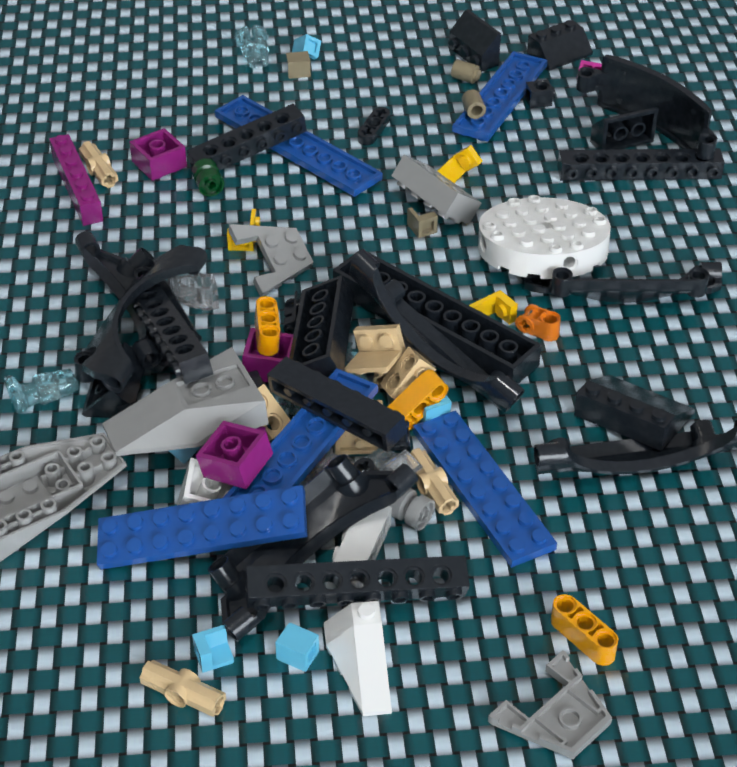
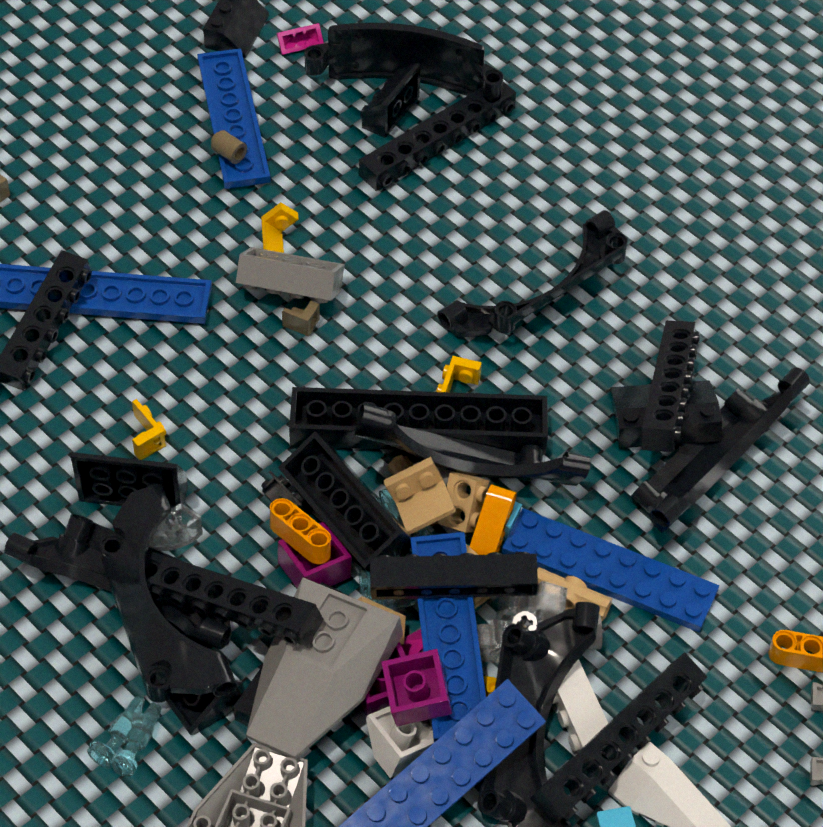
camera: 40 degrees left, 10 degrees up
dark green wheel [192,158,225,197] -> none
light grey wing [228,224,313,297] -> none
black beam [358,107,390,145] -> none
black slope [448,9,501,72] -> none
dark tan brick [451,59,481,84] -> none
white brick [478,195,611,279] -> none
orange piece [515,304,561,341] -> none
black brick [525,80,555,109] -> none
none -> black slope [71,452,188,513]
none -> black brick [642,320,700,452]

